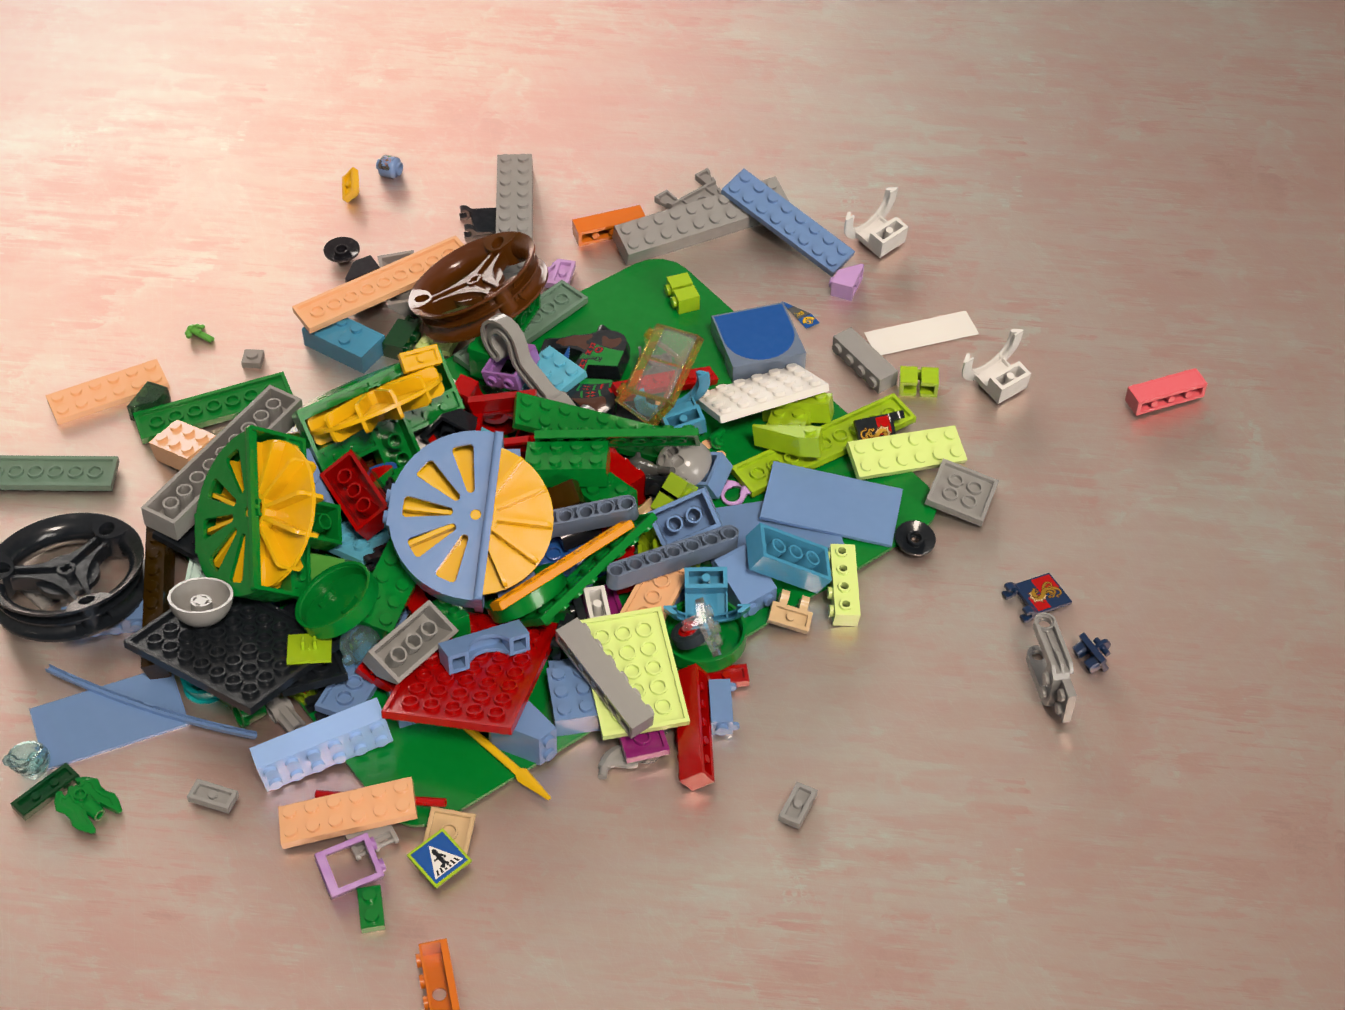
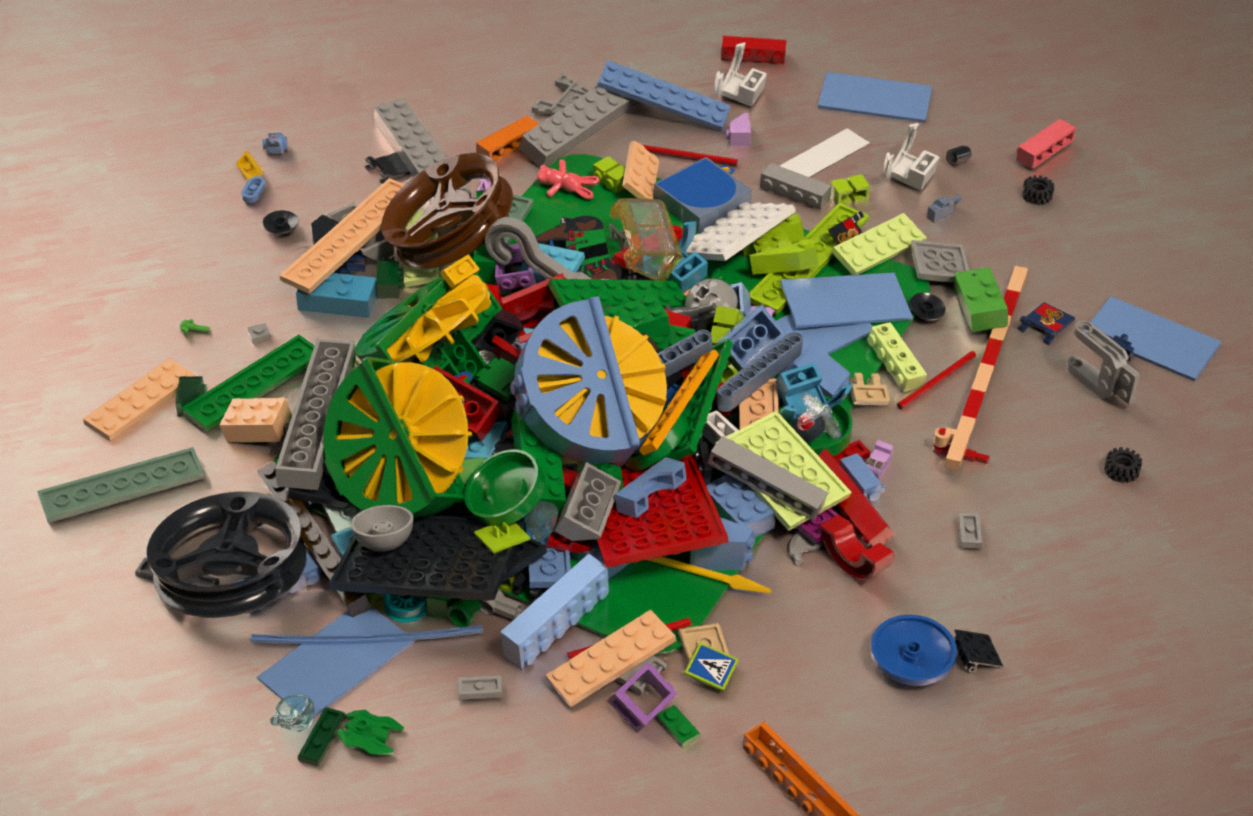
camera: 25 degrees left, 5 degrees down
green plate [534,425,700,448] -> none
dark azure brick [746,523,832,594] -> none
none -> medium blue plate [241,176,266,204]
none -> dark blue hips [333,252,366,275]
none -> coral animal [537,160,600,200]
none -> light nougat plate [622,140,659,206]
none -> red piece [641,144,738,166]
none -> red brick [721,36,786,64]
none -> medium blue piece [818,72,932,123]
none -> red brick [820,514,894,581]
none -> lavender leg [866,440,894,479]
none -> blue dish [870,614,957,686]
none -> red piece [897,351,976,410]
none -> sand blue piece [927,195,962,223]
none -> piece [933,266,1028,471]
none -> black brick [946,145,972,166]
none -> bright green brick [954,267,1008,332]
none -> black hinge [954,629,1003,672]
none -> black tyre [1022,175,1055,205]
none -> medium blue piece [1083,296,1222,381]
none -> black tyre [1104,447,1142,483]

